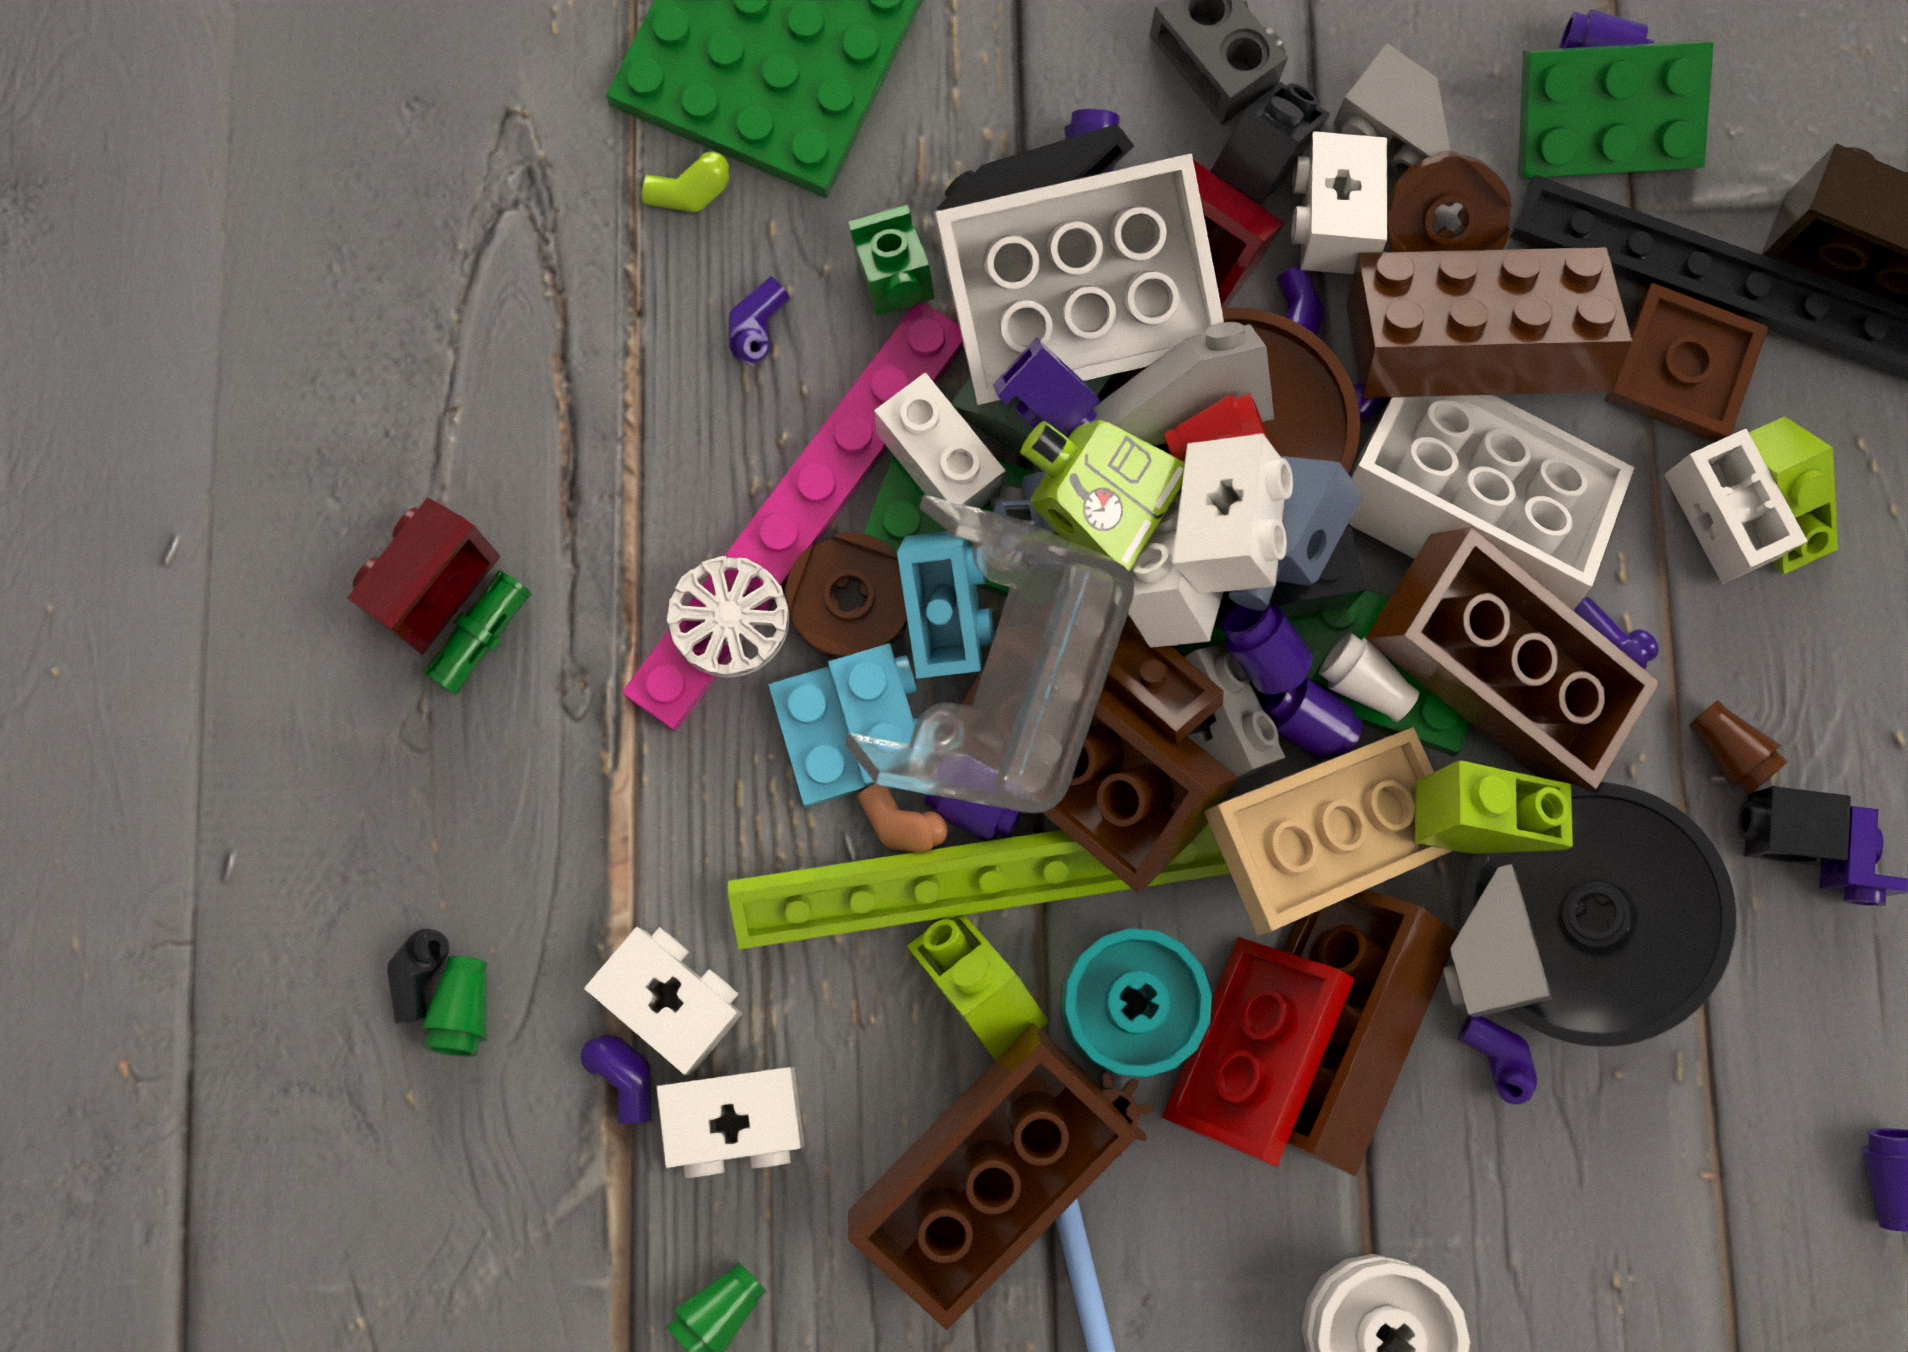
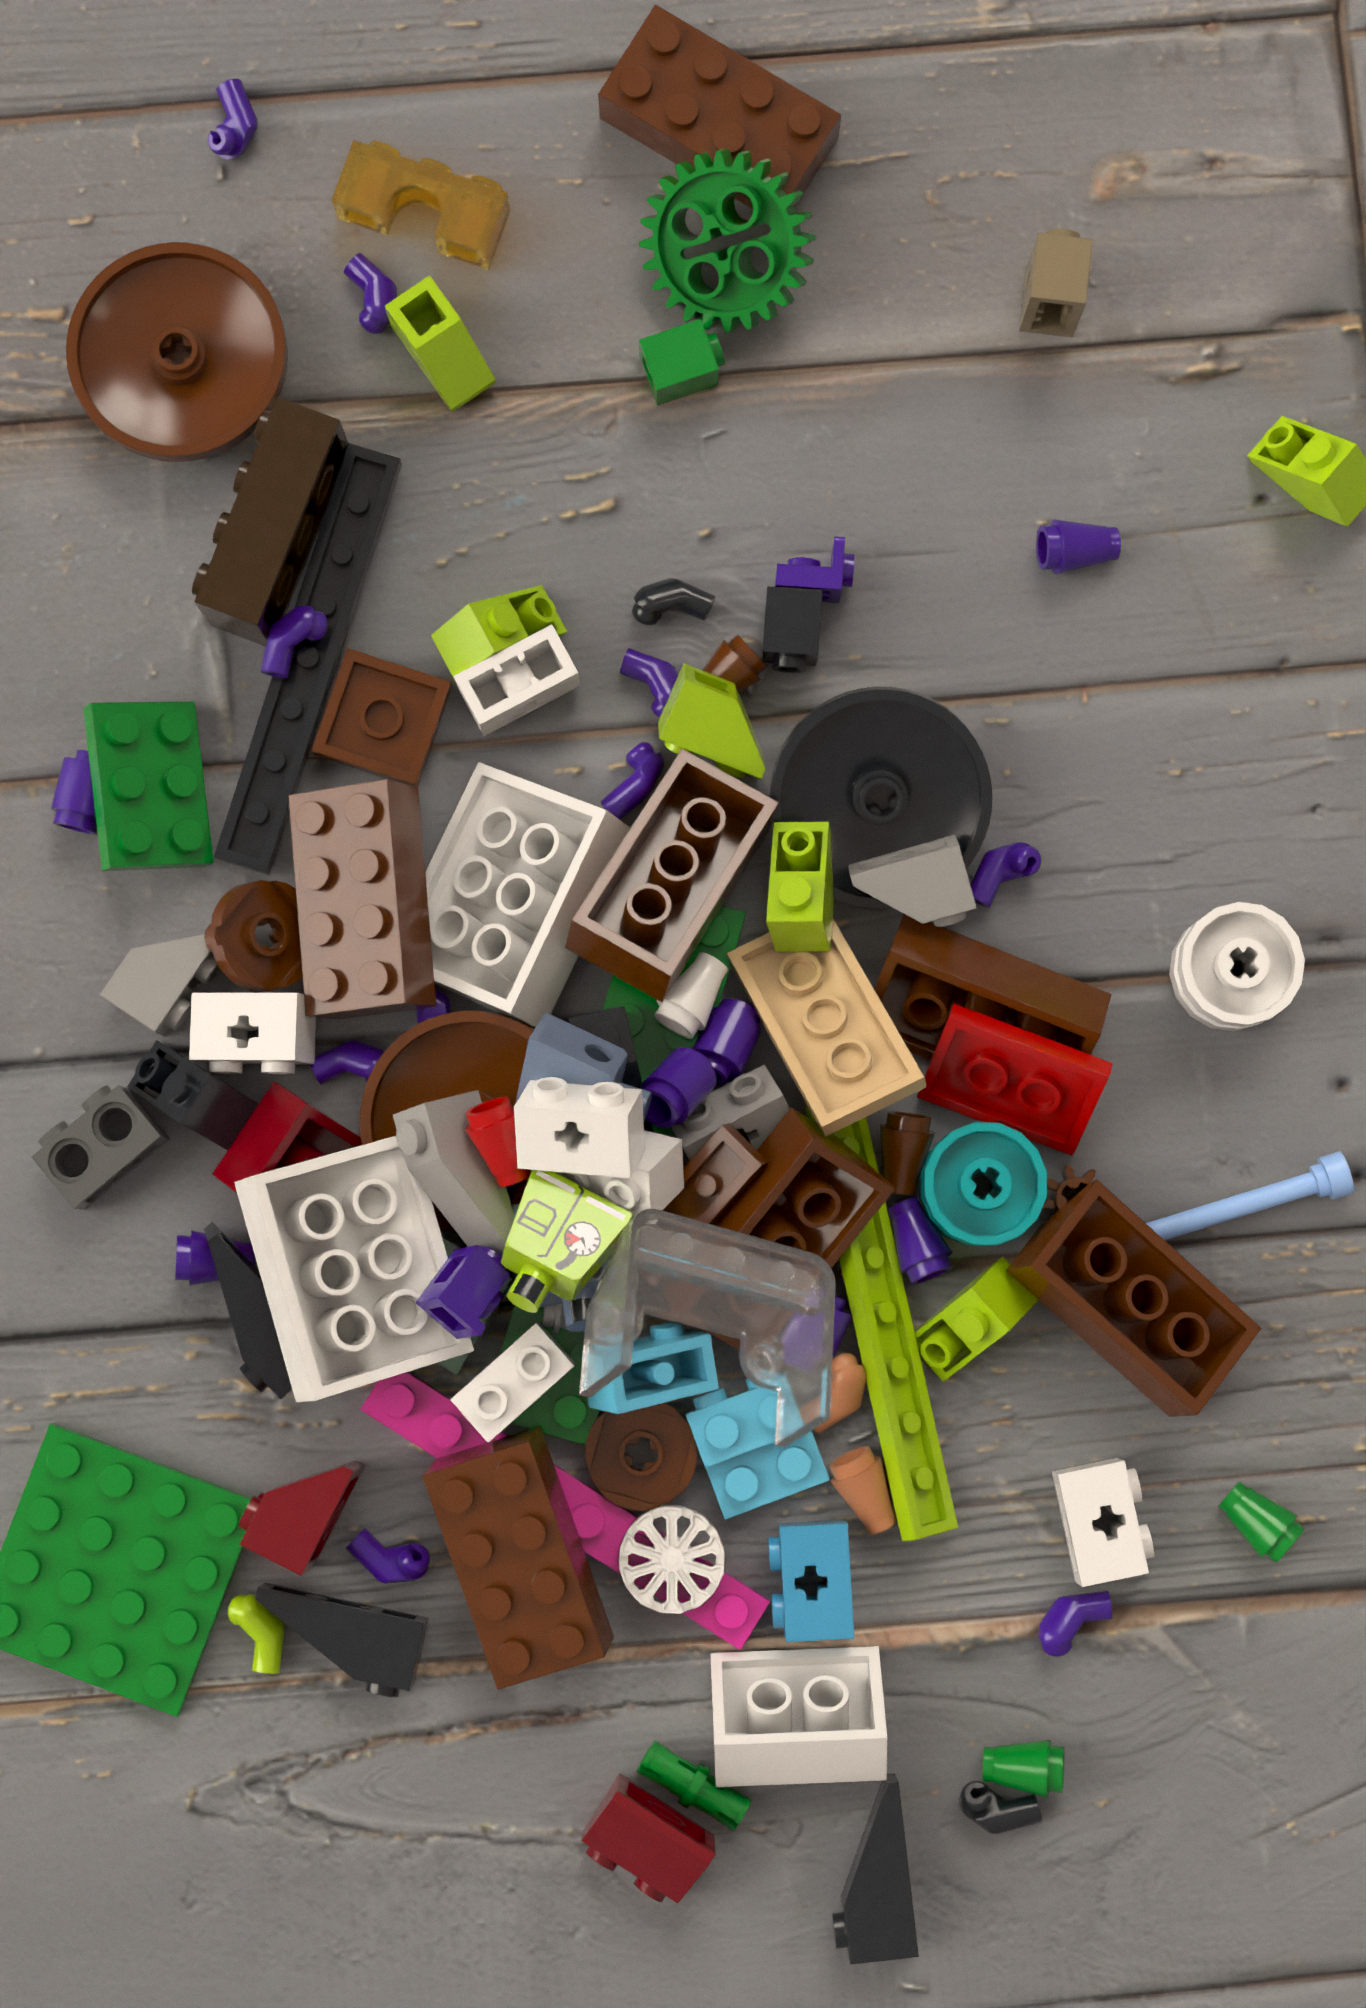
camera: 90 degrees left, 5 degrees up
white brick [584,927,743,1075] -> none
green brick [848,205,935,316] -> none
none -> dark red slope [238,1460,365,1576]
none -> black slope [255,1583,429,1697]
none -> dark purple arm [260,605,328,678]
none -> reddish brown brick [422,1426,614,1690]
none -> dark purple arm [620,648,678,717]
none -> black arm [632,578,715,625]
none -> lime slope [658,663,766,779]
none -> white slope [710,1646,887,1787]
none -> dark azure brick [768,1519,854,1642]
none -> nougat cone [829,1446,897,1535]
none -> black slope [832,1773,919,1965]
none -> reddish brown cone [880,1111,935,1195]
none -> dark purple cone [887,1198,953,1285]

